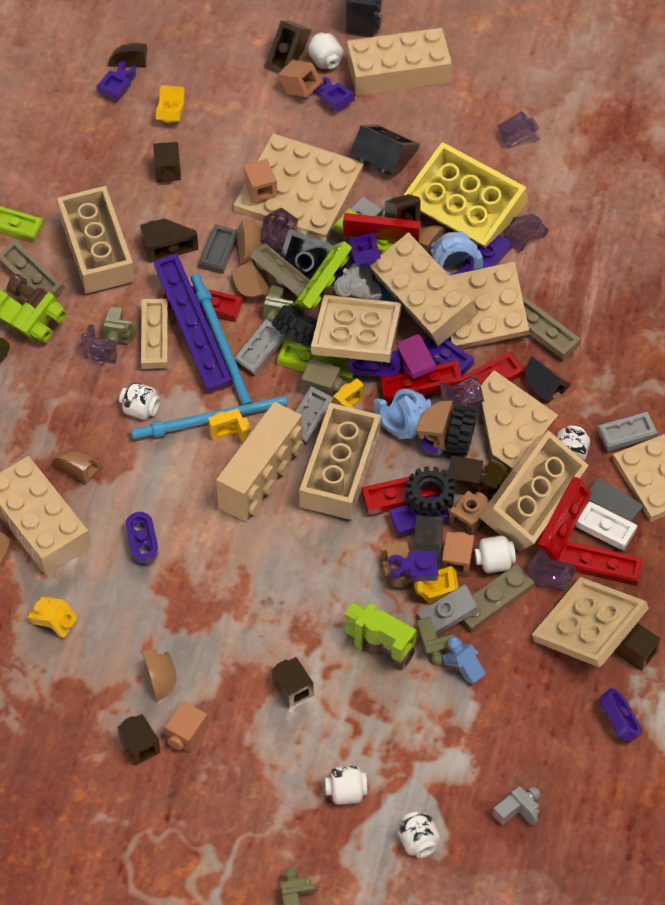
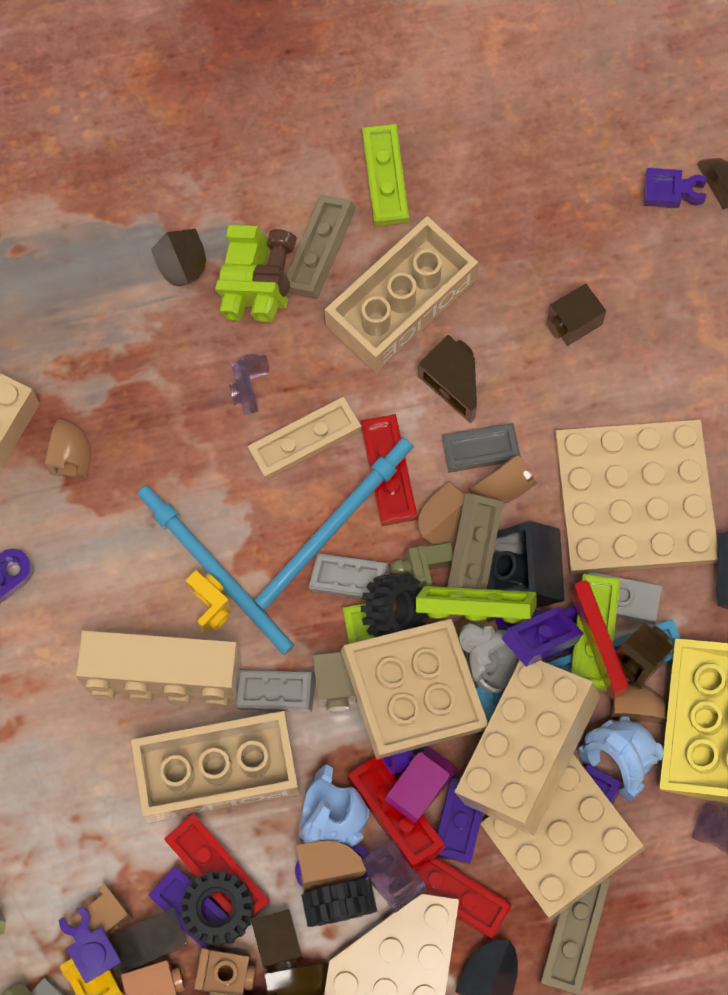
camera: 65 degrees right, 15 degrees up
olive piece [103,307,137,346] -> none
white head [119,382,161,420] -> none
dark purple plate [153,253,232,393] -> none
yellow bracket [156,85,184,123] -> none
nougat brick [243,159,277,203] -> none
bracket [260,208,298,253] -> none
yellow bracket [333,378,364,408] -> none
dark purple plate [462,235,512,270] -> none

